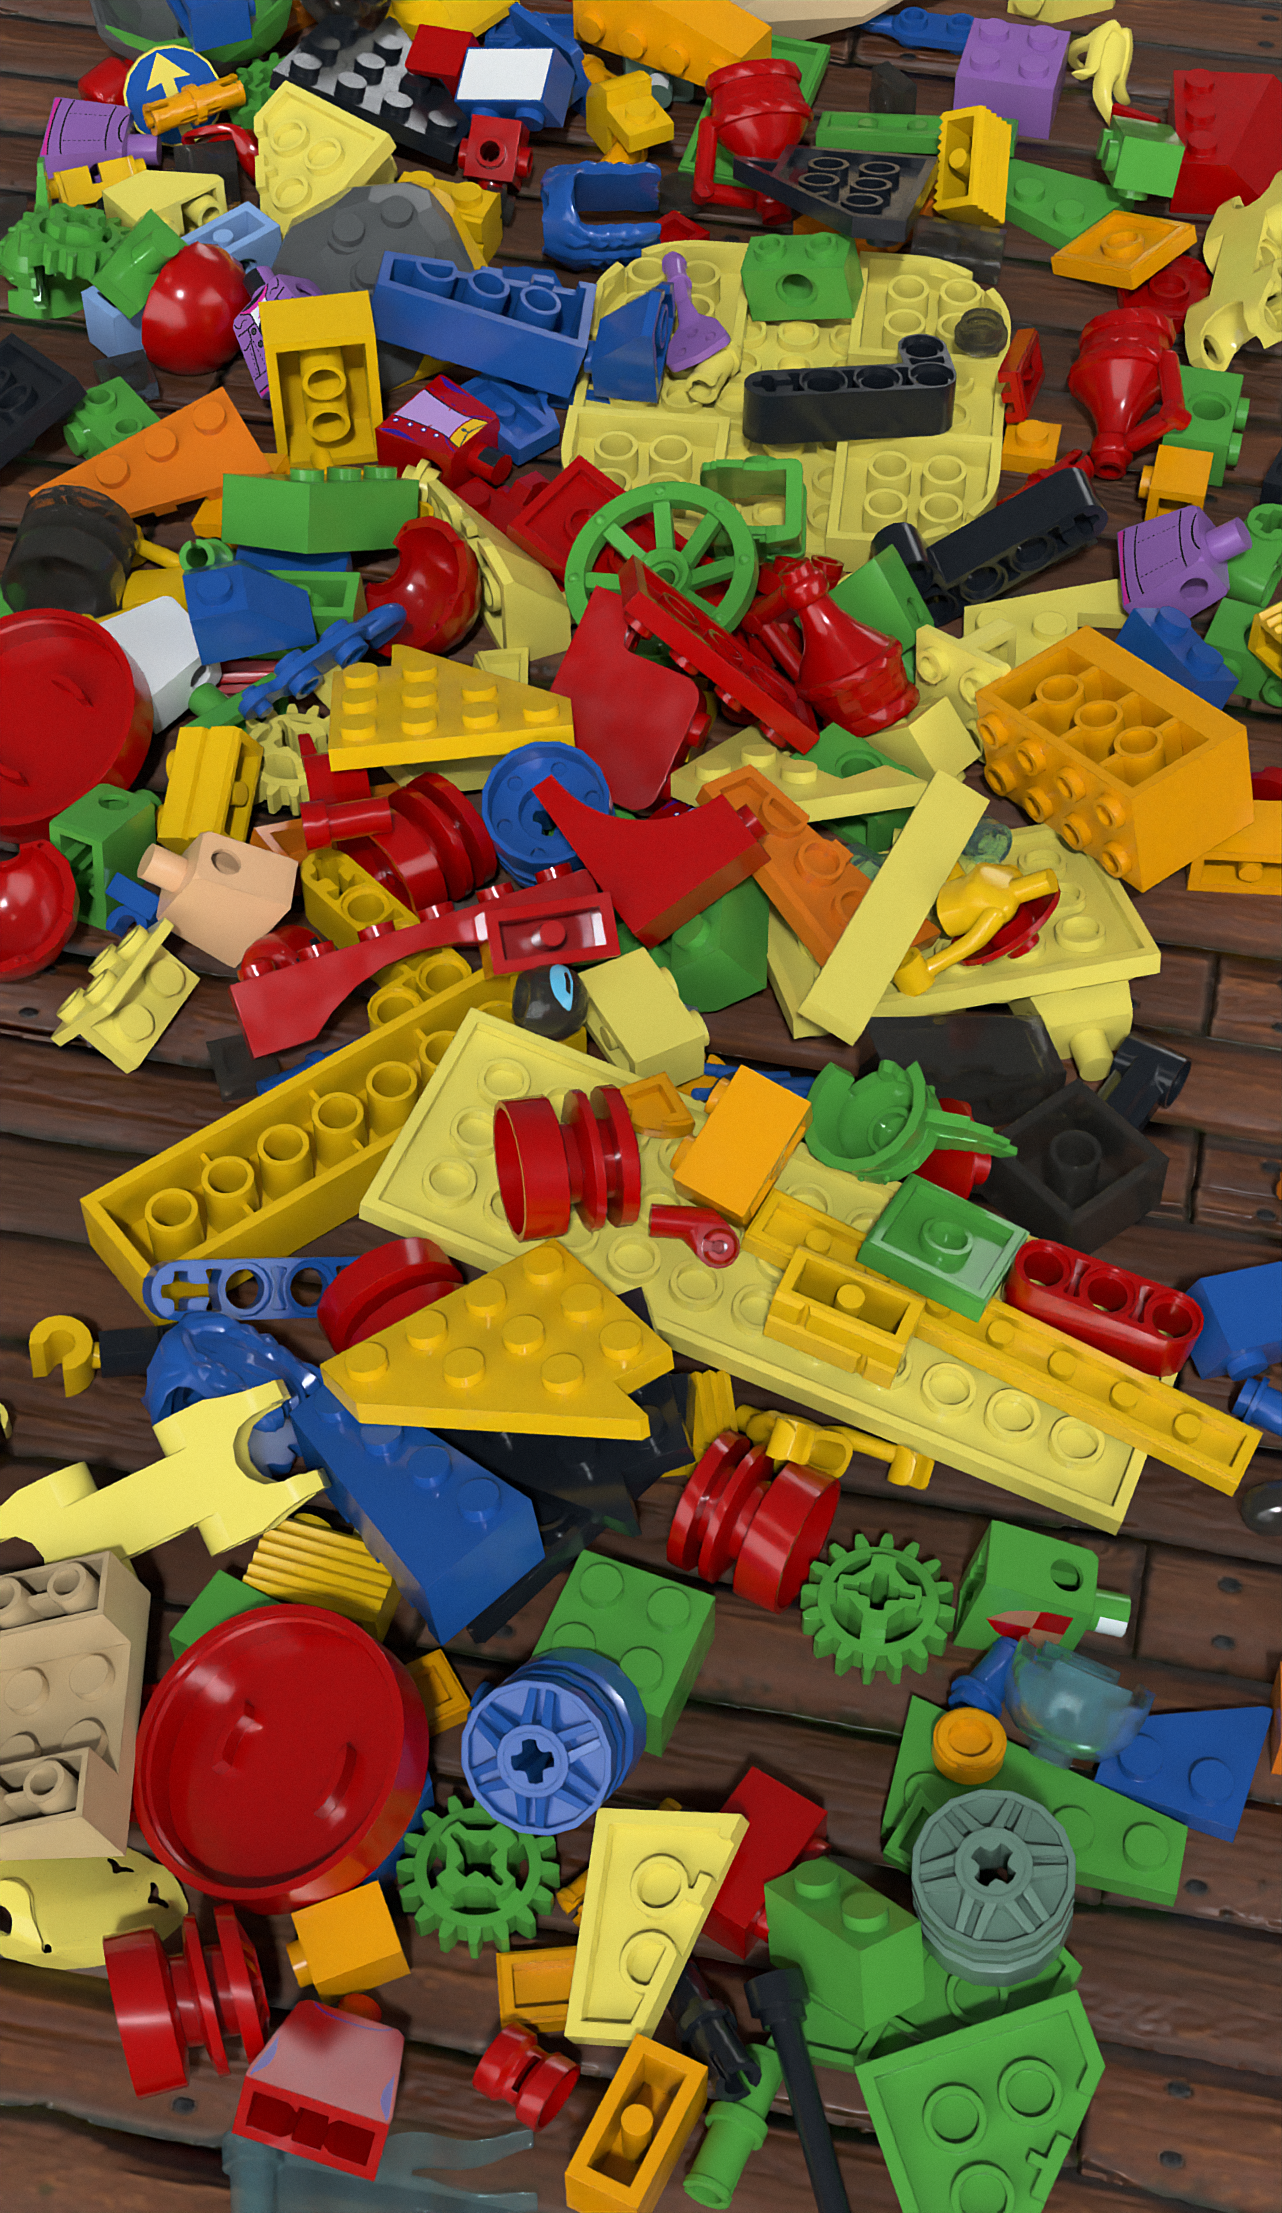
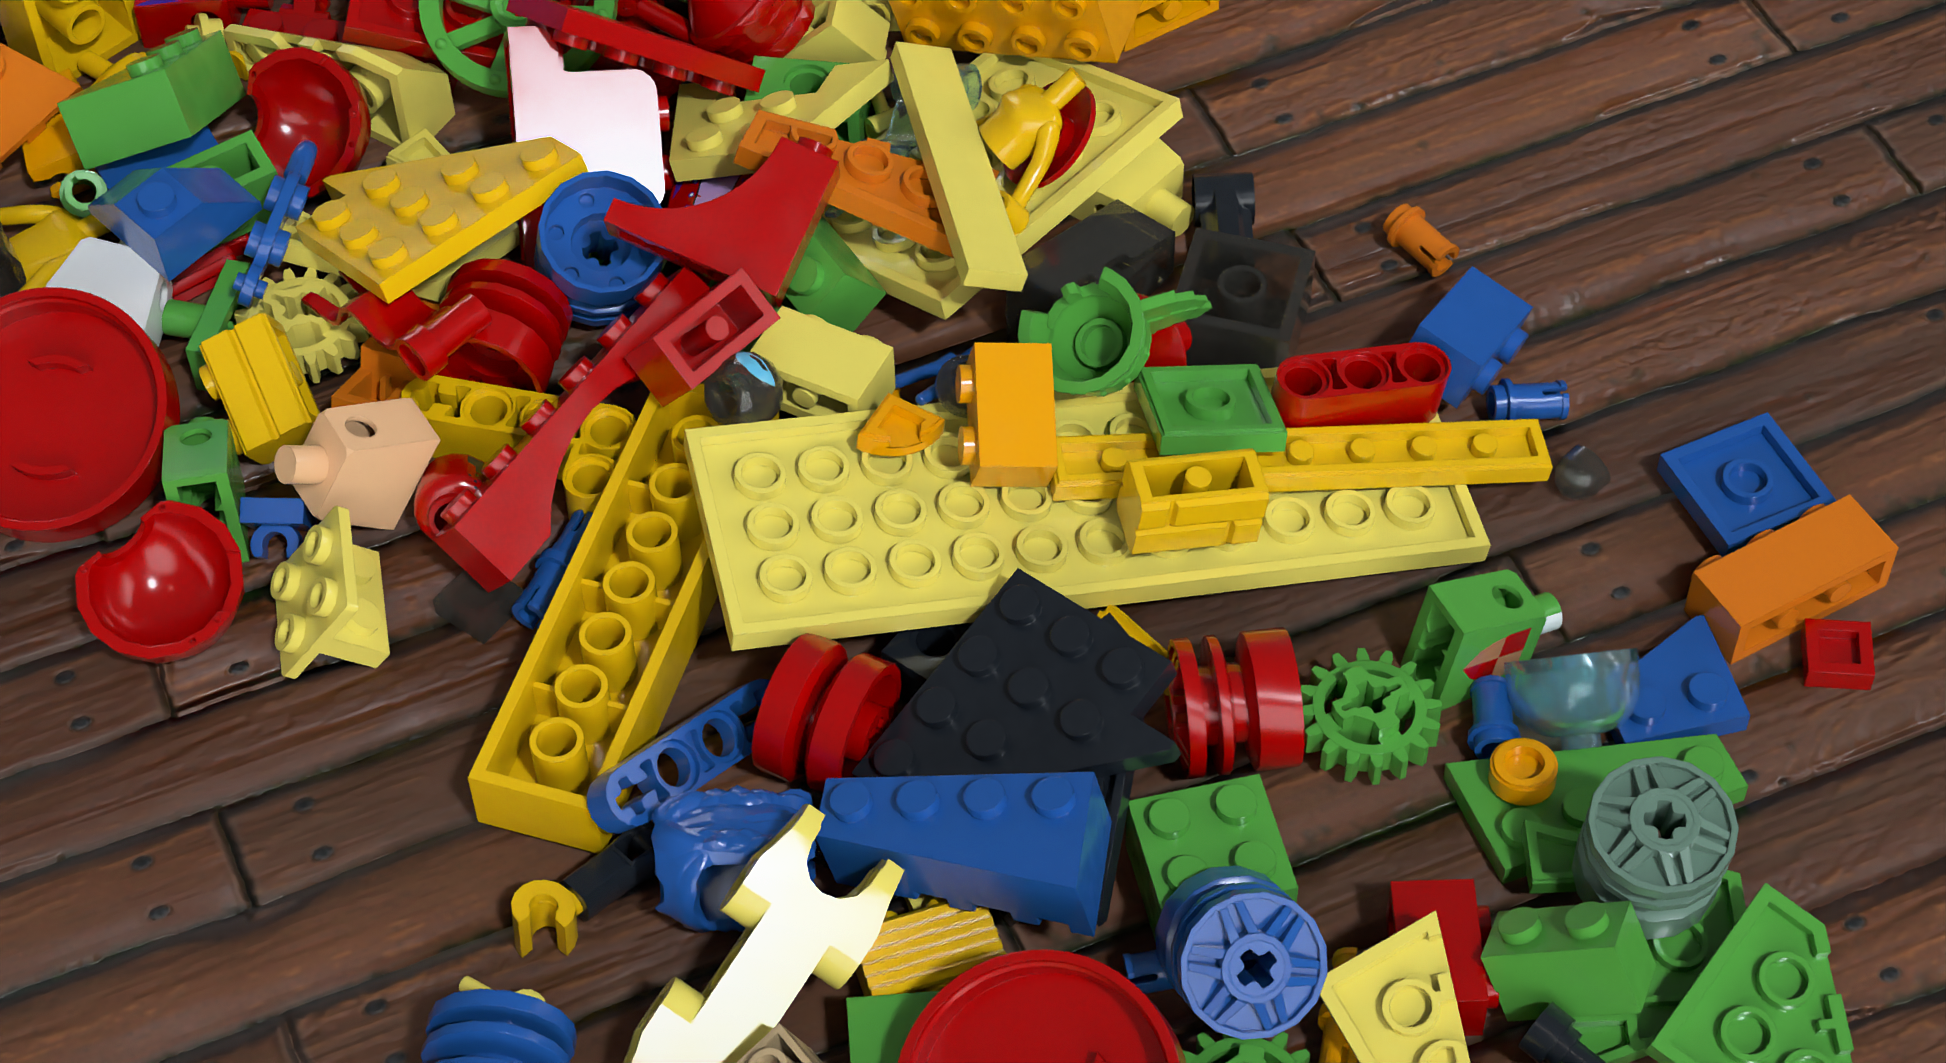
camera: 35 degrees left, 0 degrees up
yellow wing [319,1237,674,1441] -> none
red wheel [493,1084,641,1243] -> none
red arm [648,1203,740,1269] -> none
yellow piece [735,1404,935,1491] -> none

